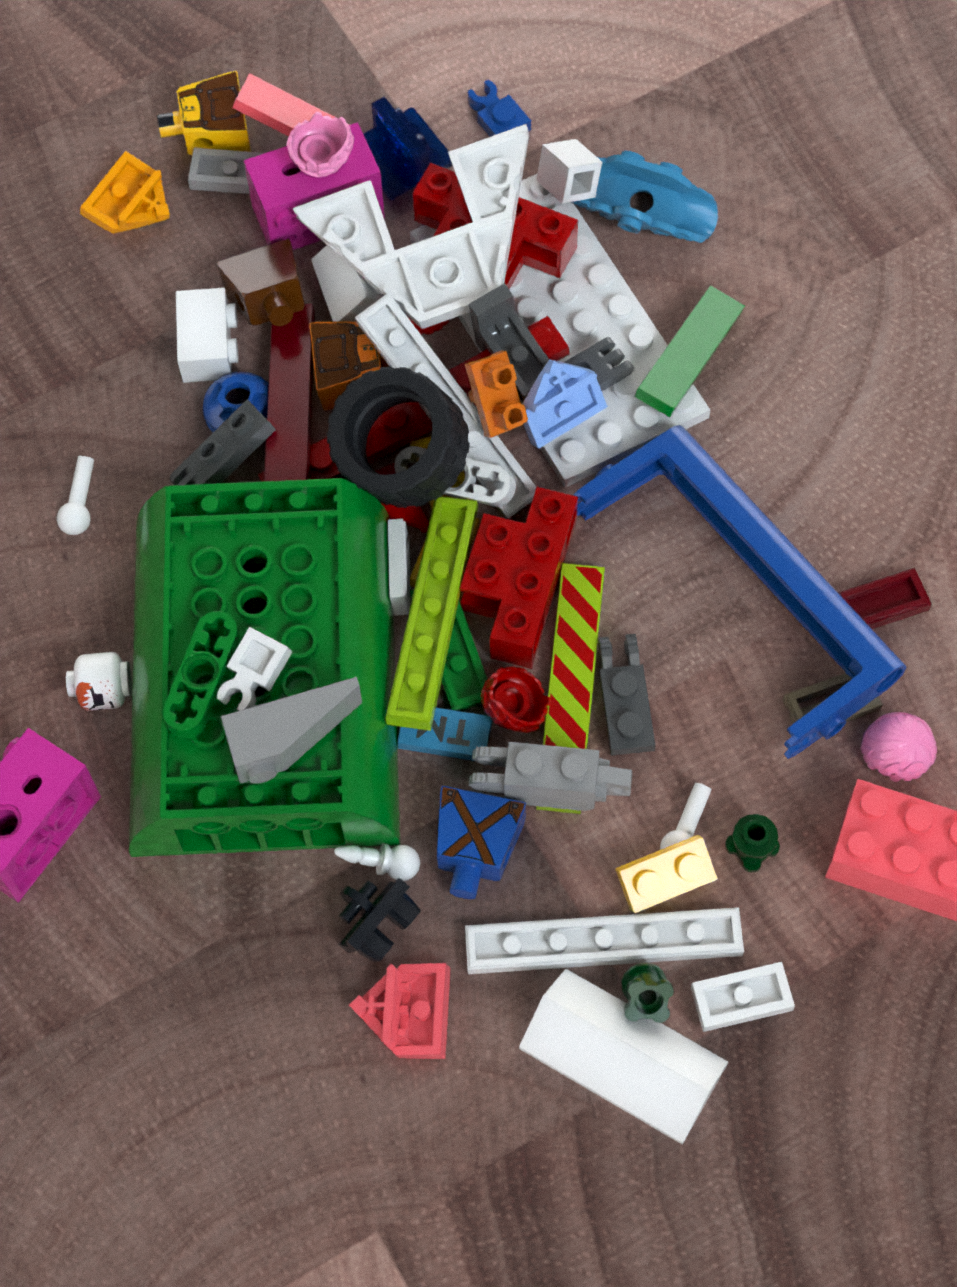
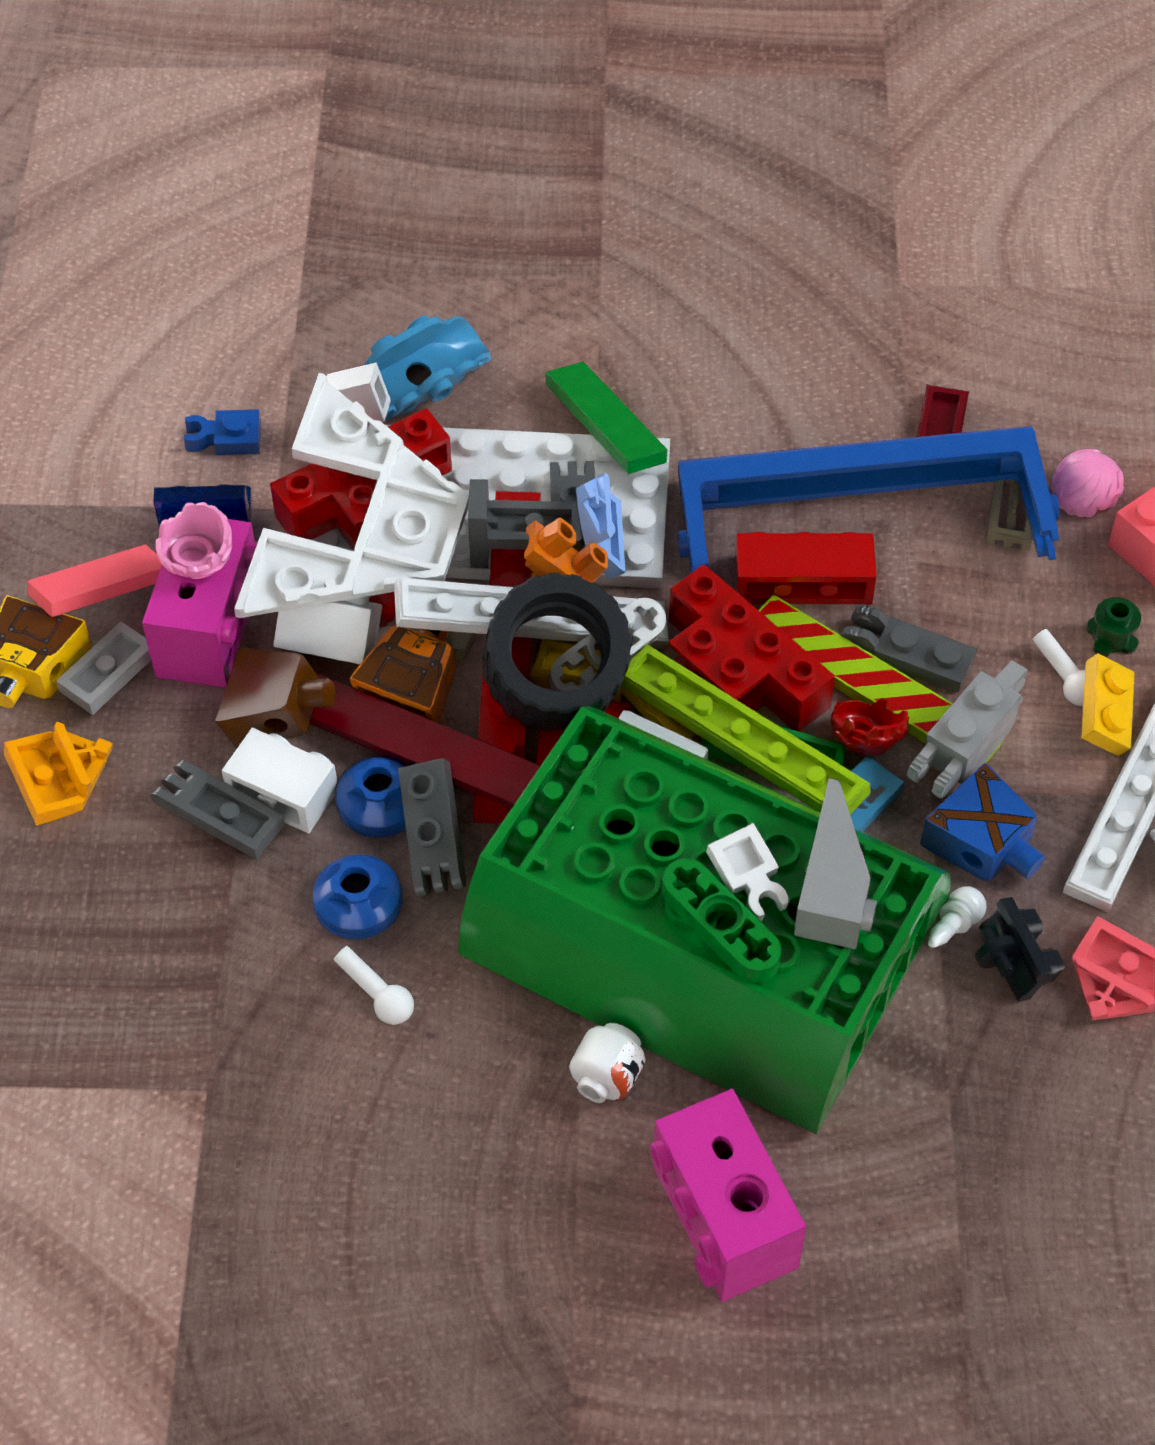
camera: 60 degrees left, 10 degrees down
none -> dark grey hinge [150,759,285,860]
none -> blue piece [313,854,403,939]
none -> red brick [734,532,877,604]

